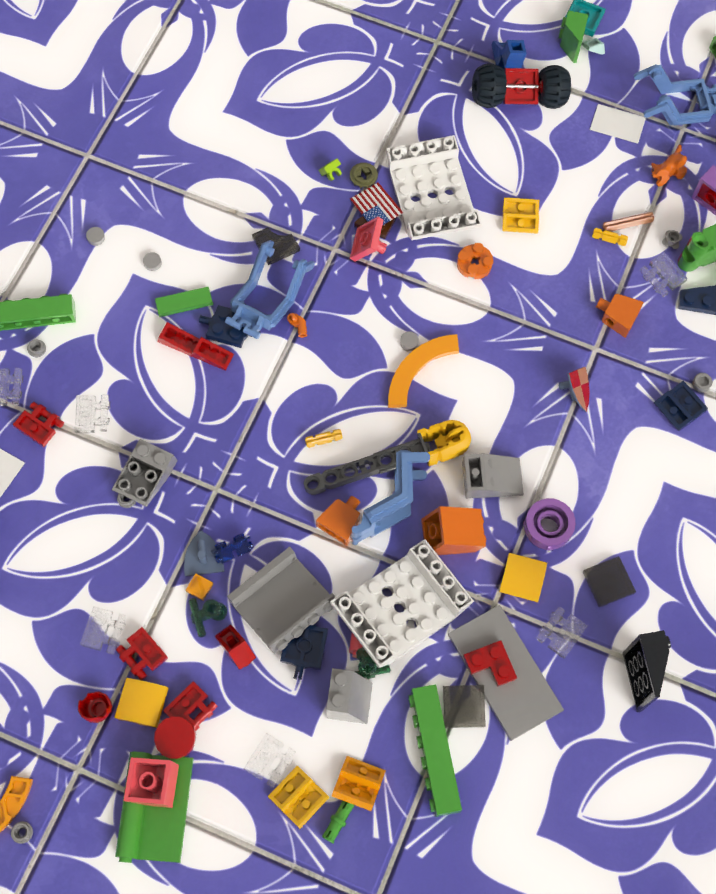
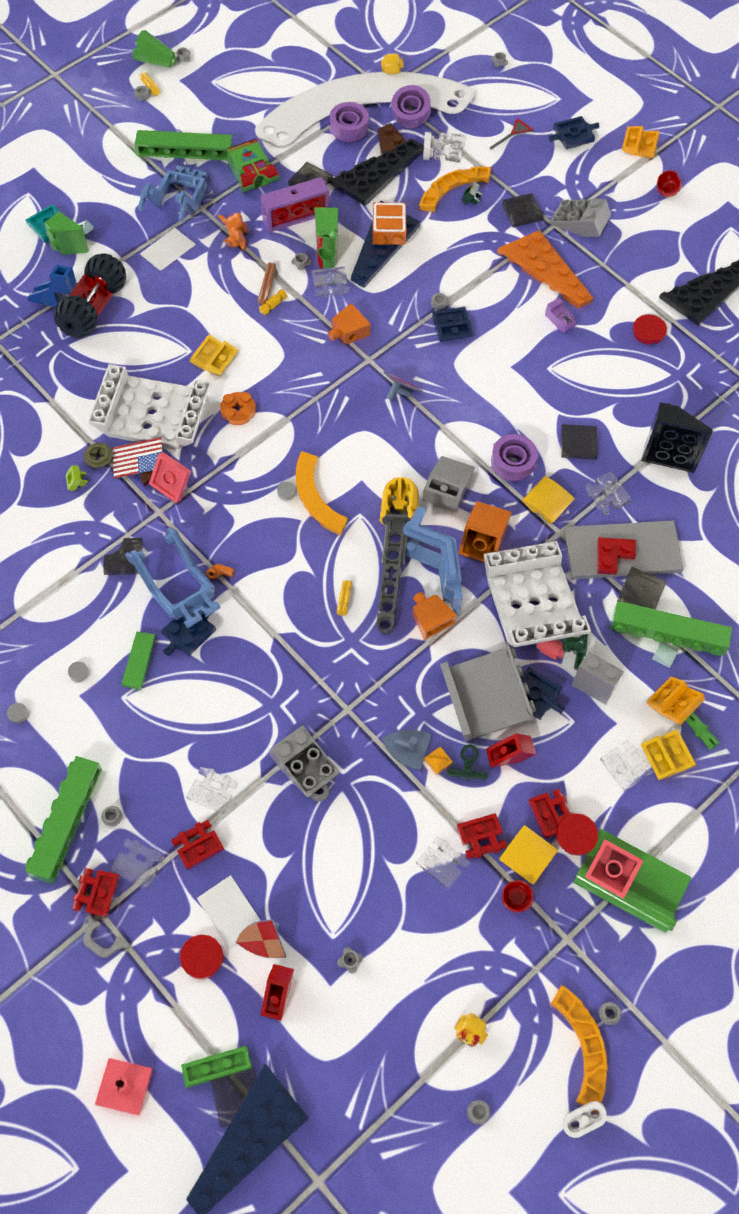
camera: 65 degrees left, 5 degrees down
red slope [157,322,234,371] -> none
clear blue hinge [211,533,254,564] -> none
none -> light aqua slope [652,643,678,668]

